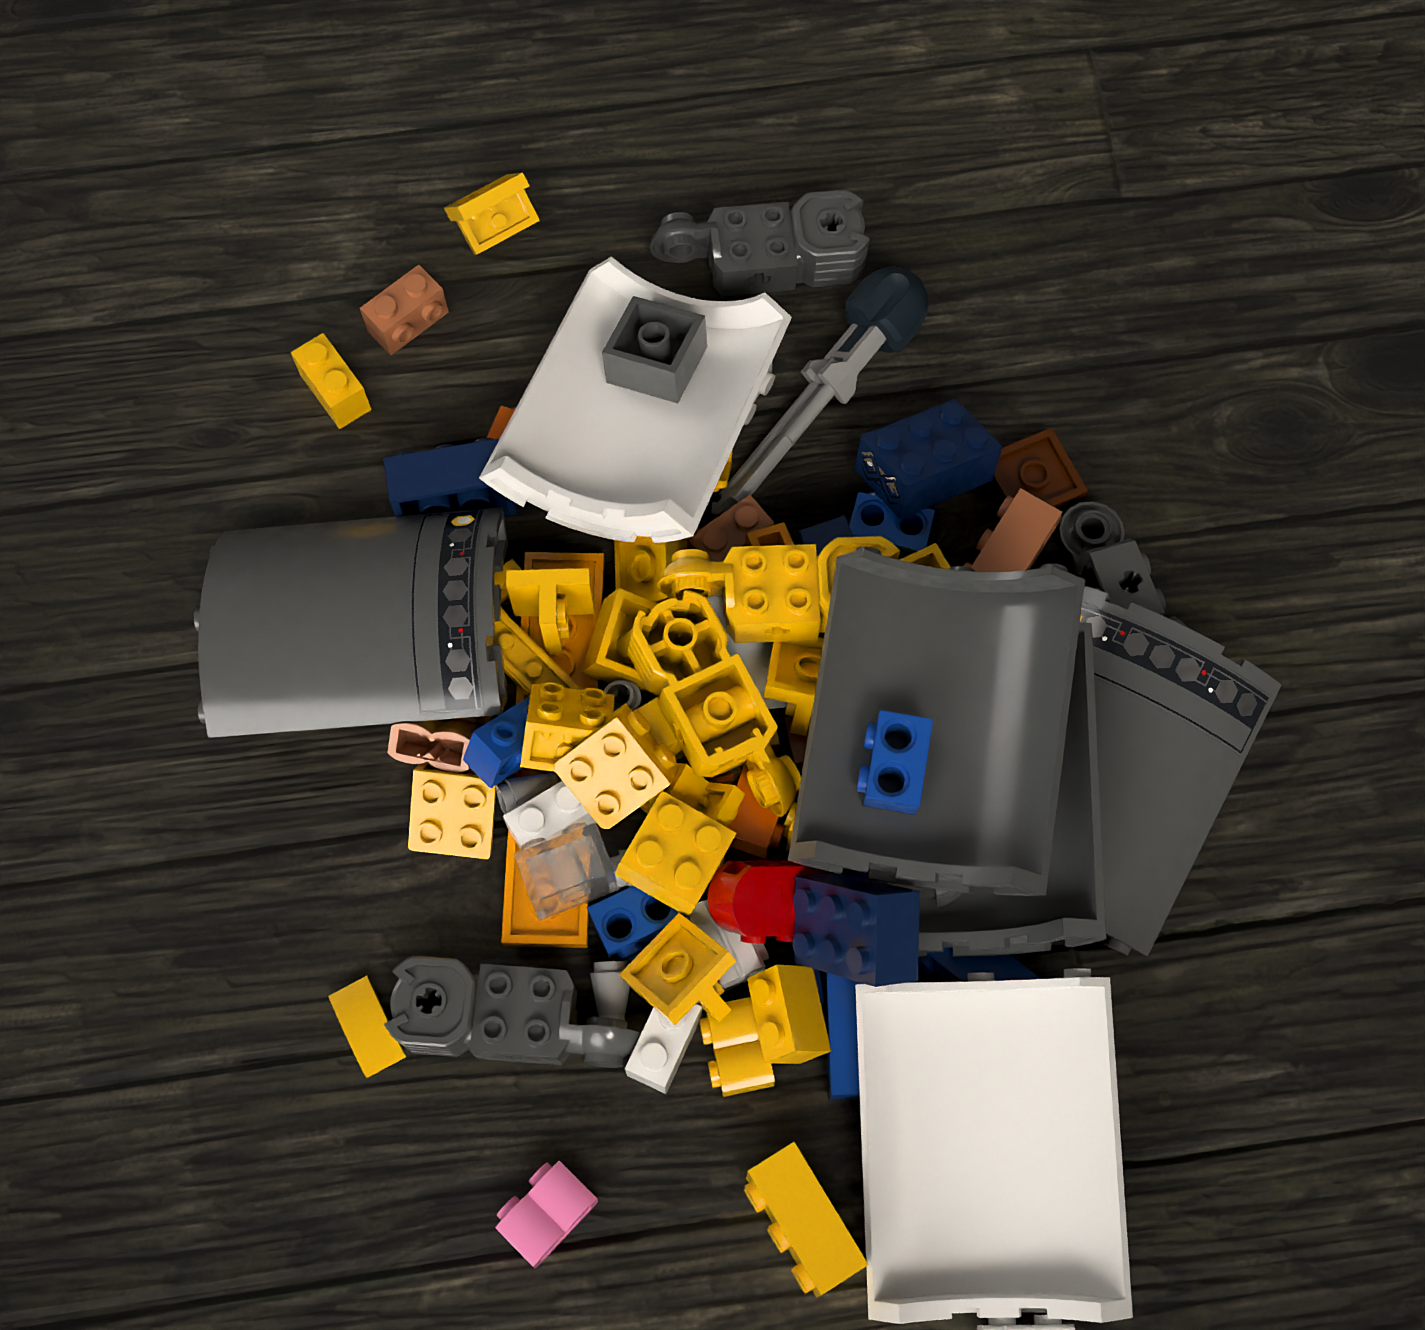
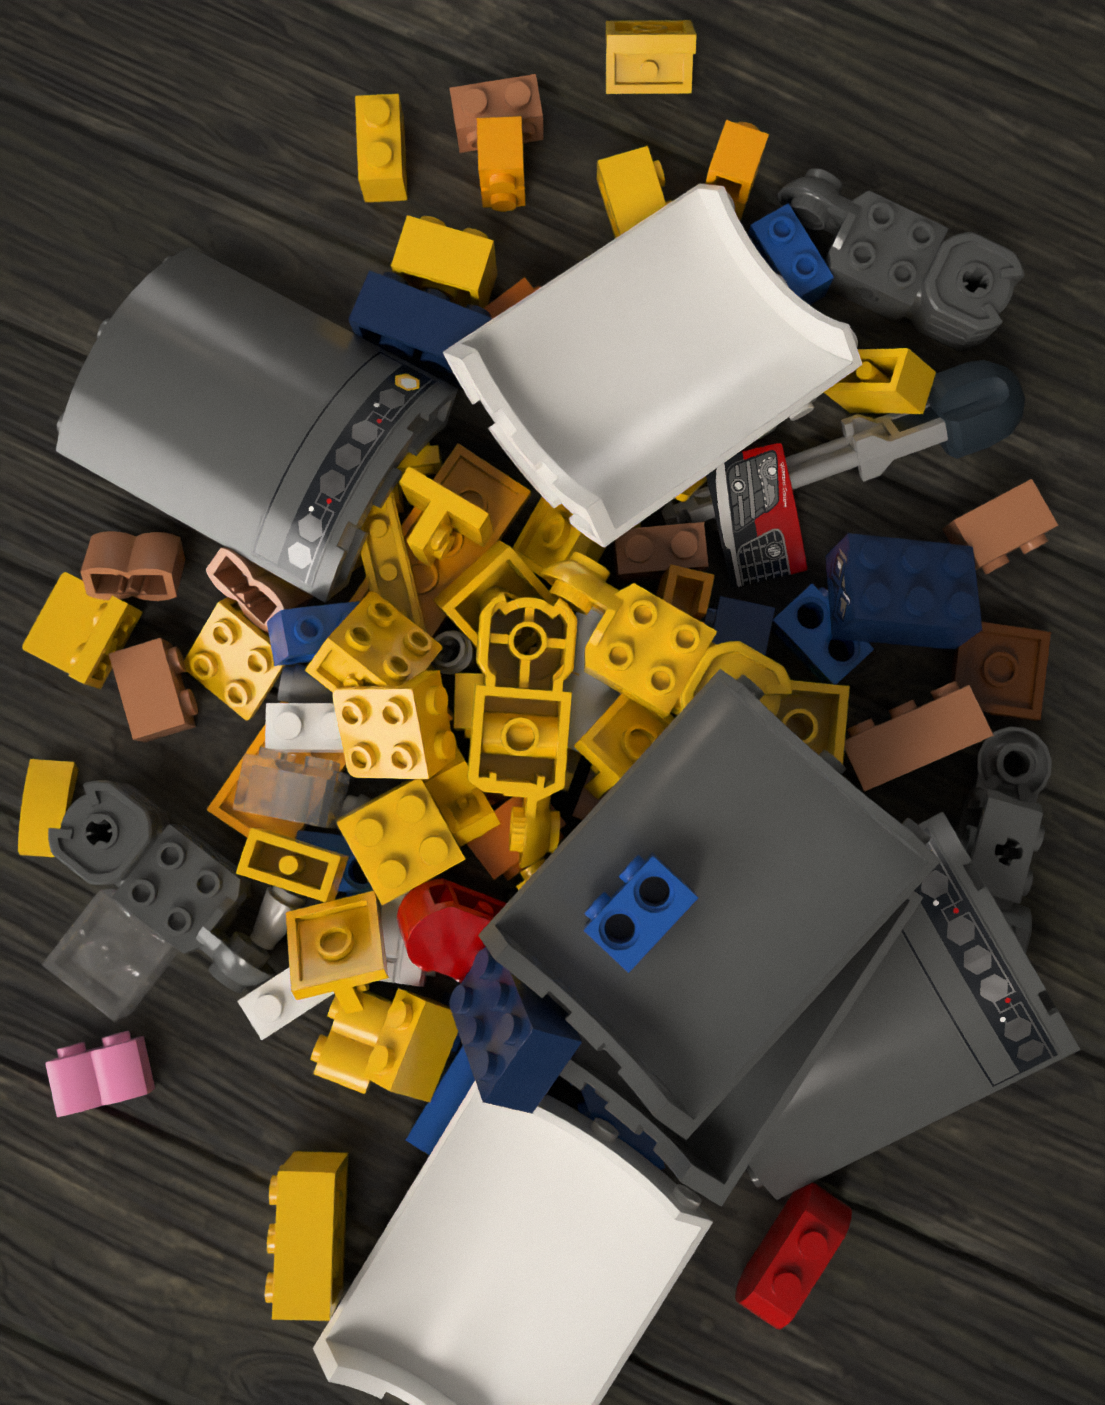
camera: 35 degrees right, 15 degrees up
dark grey brick [602,296,708,403] -> none
none -> yellow bracket [22,572,143,690]
none -> clear brick [42,888,179,1022]
none -> nougat brick [81,531,185,601]
none -> nougat brick [109,638,198,742]
none -> yellow brick [236,828,349,902]
none -> yellow brick [391,215,497,308]
none -> light orange piece [476,116,526,212]
none -> yellow brick [597,146,672,239]
none -> light orange piece [705,120,769,220]
none -> sticker [706,443,807,588]
none -> red brick [735,1182,852,1329]
none -> blue brick [748,203,834,305]
none -> yellow brick [823,348,936,414]
none -> nougat brick [943,479,1058,575]

